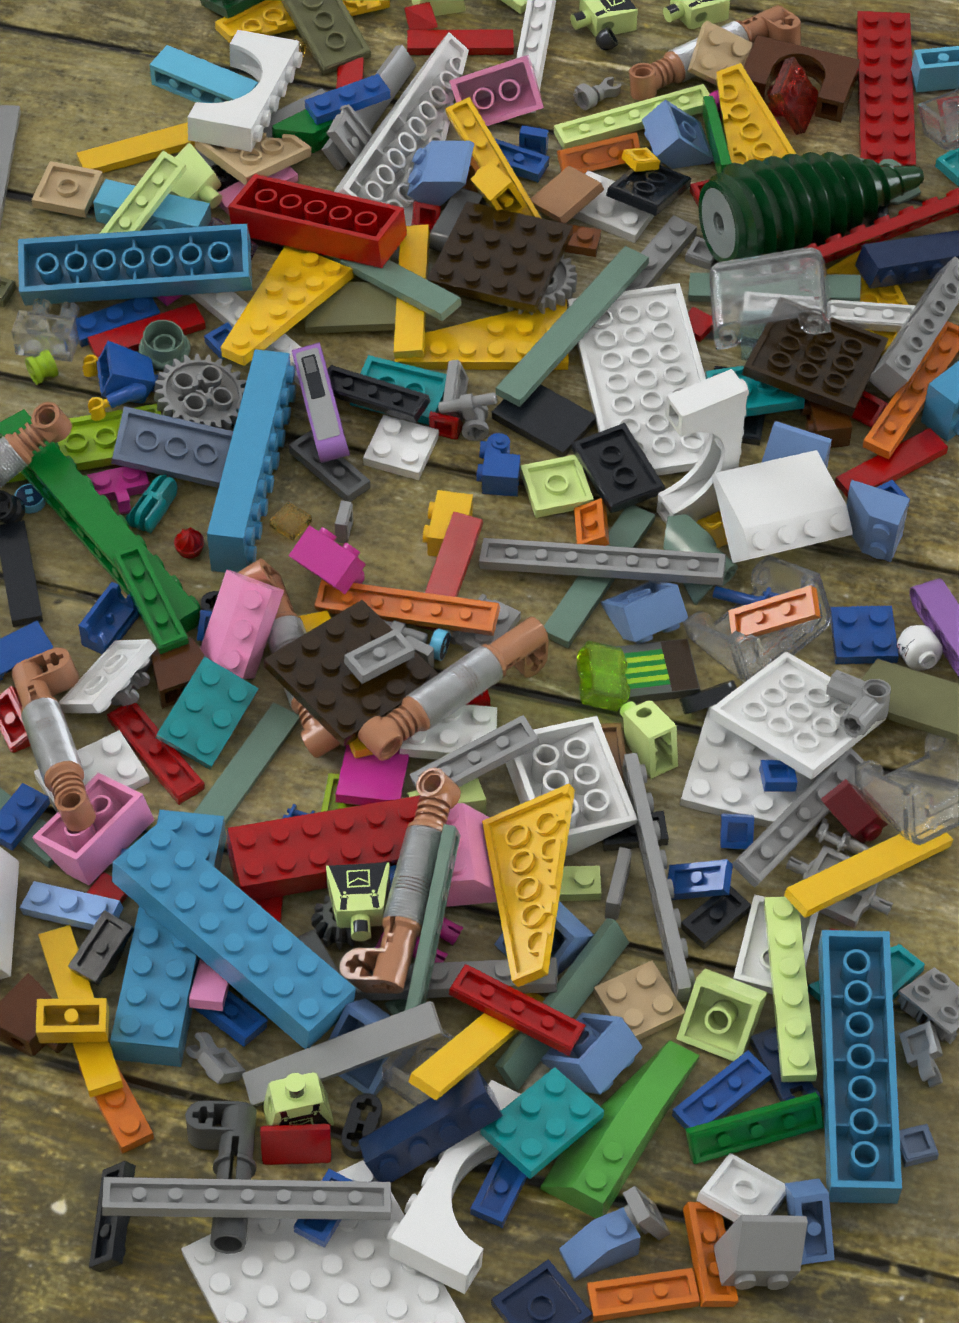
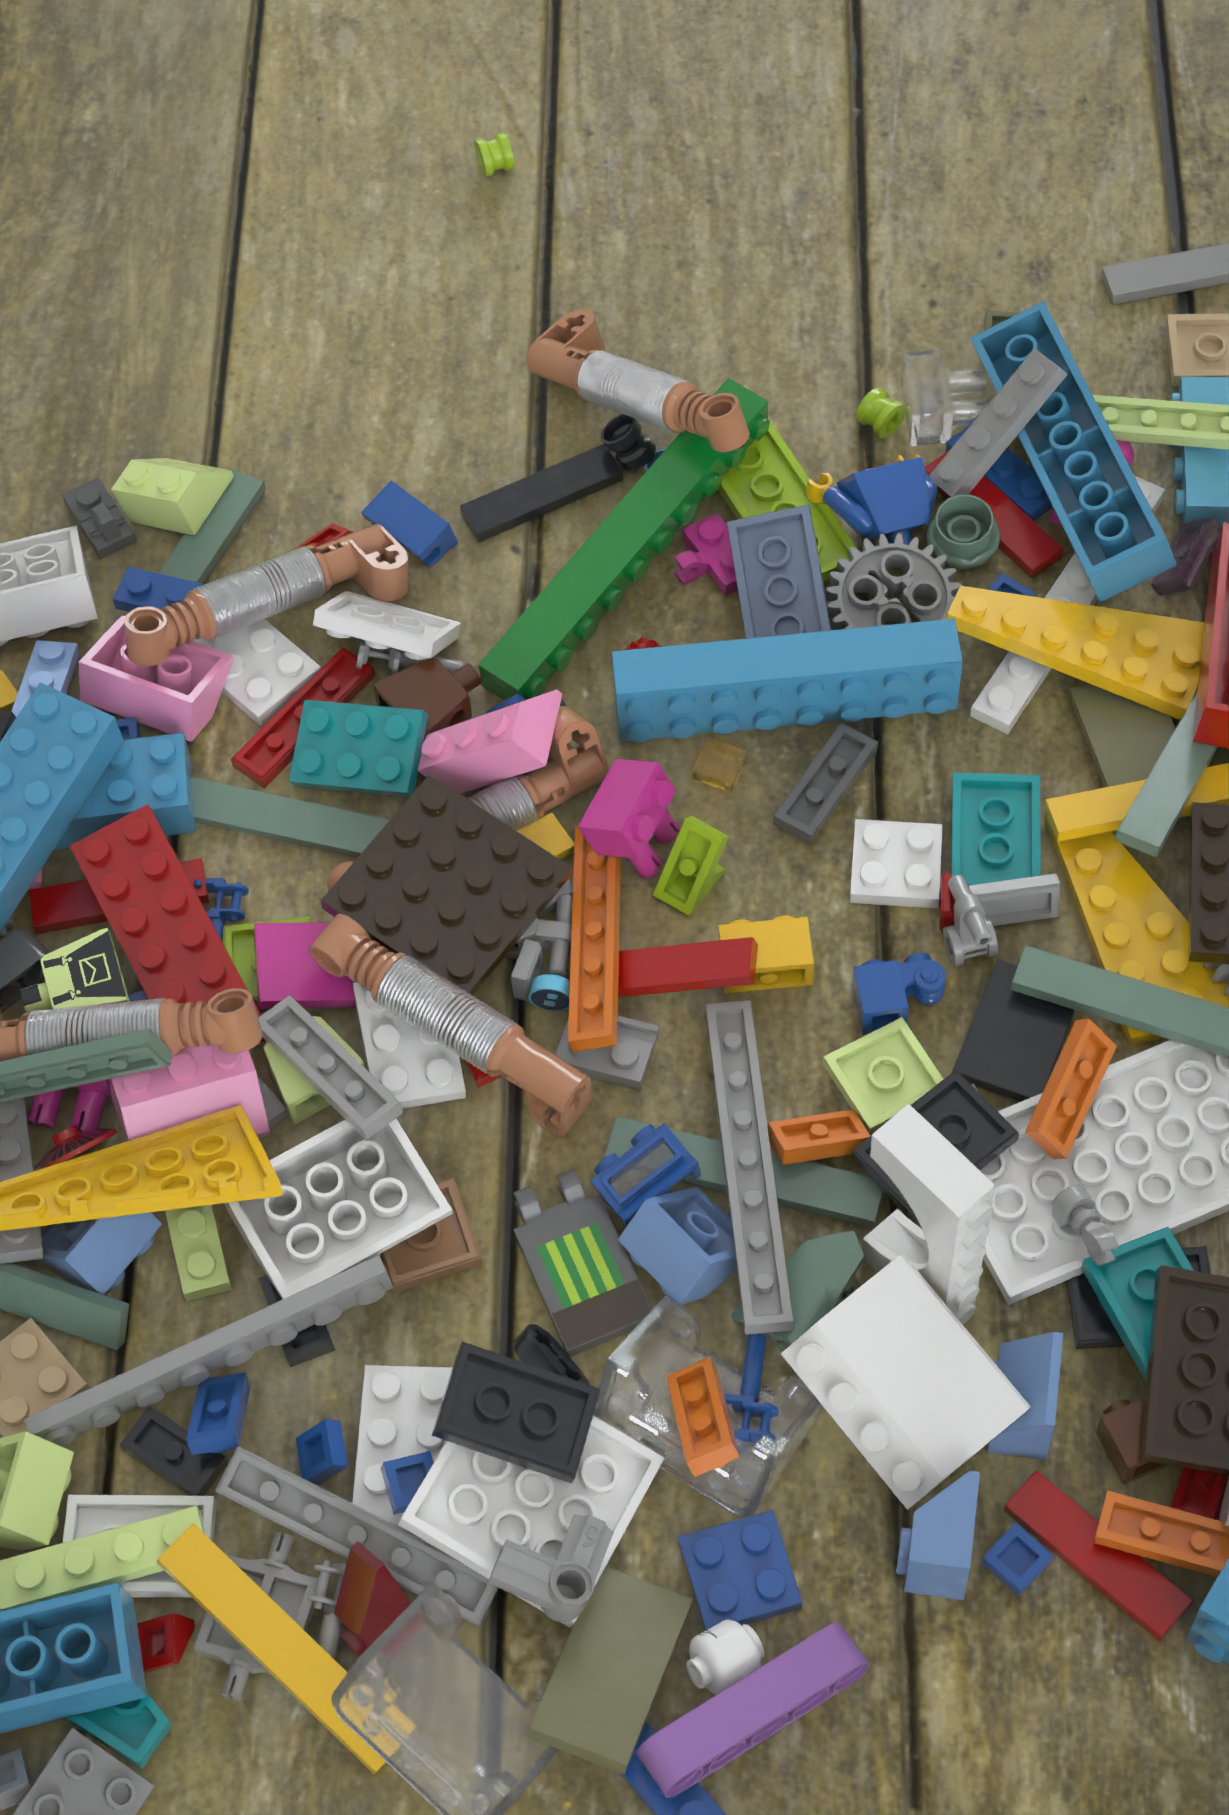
camera: 80 degrees right, 5 degrees up
blue hinge [78,582,140,654] -> none
green tile [112,543,189,654] -> none
teal arm [125,475,178,534] -> none
beam [292,342,350,463] -> none
black tile [327,365,431,423] -> none
light grey tile [335,500,354,543] -> none
light grey plate [344,628,415,684] -> none
clear neon green brick [577,640,630,712] -> none
light grey tile [605,847,632,920] -> none
yellowish green torso [620,701,678,779] -> none
none -> red dish [34,1124,118,1171]
none -> black tile [431,1341,600,1483]
none -> blue window [591,1123,701,1228]
none -> lime slope [653,816,729,916]
none -> light grey plate [929,348,1068,497]
none -> orange plate [1025,1018,1117,1160]

